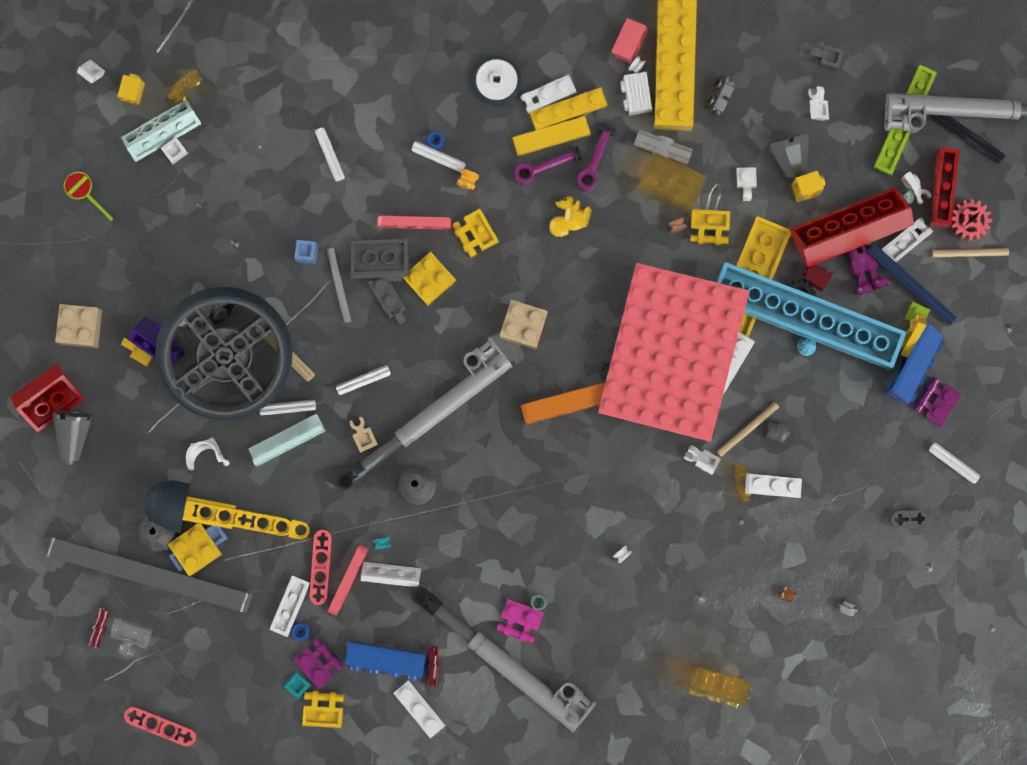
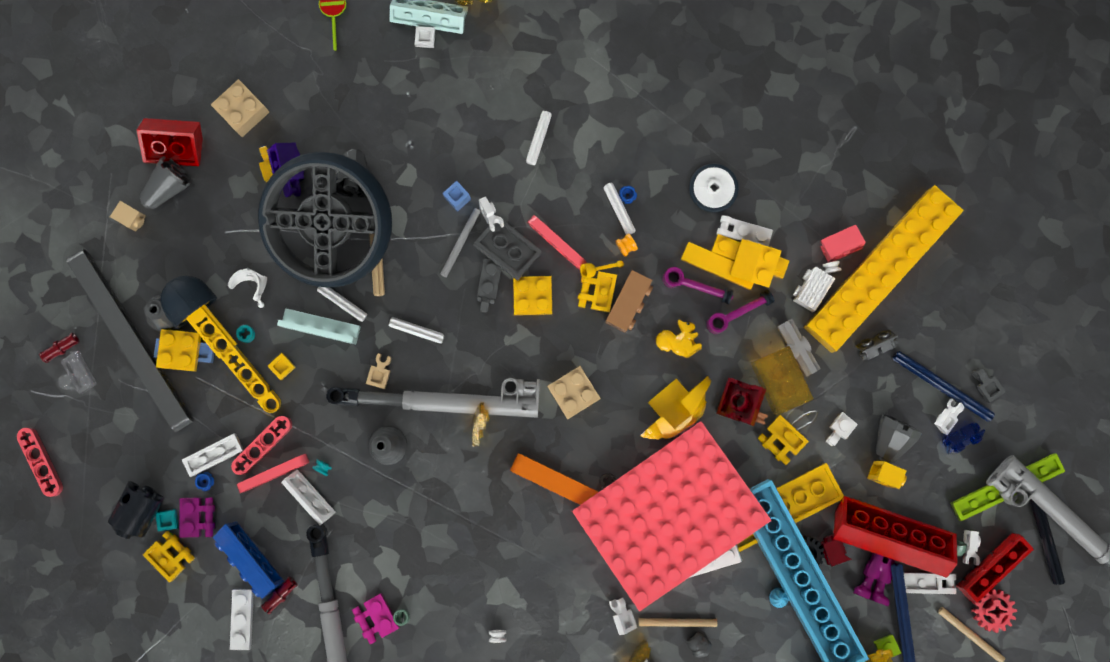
camera: 40 degrees right, 0 degrees up
none -> black cylinder [108,481,165,539]
none -> tan brick [110,201,146,231]
none -> teal bush [236,325,255,343]
none -> yellow plate [268,353,296,380]
none -> clear yellow slope [472,402,489,447]
none -> white plate [479,197,504,231]
none -> yellow hinge [580,260,624,279]
none -> medium nougat brick [605,270,653,333]
none -> yellow animal [641,376,711,440]
none -> dark red brick [716,378,766,426]
none -> yellow slope [730,239,781,288]
none -> dark blue axle [893,351,995,422]
none -> clear blue hinge [942,423,985,455]

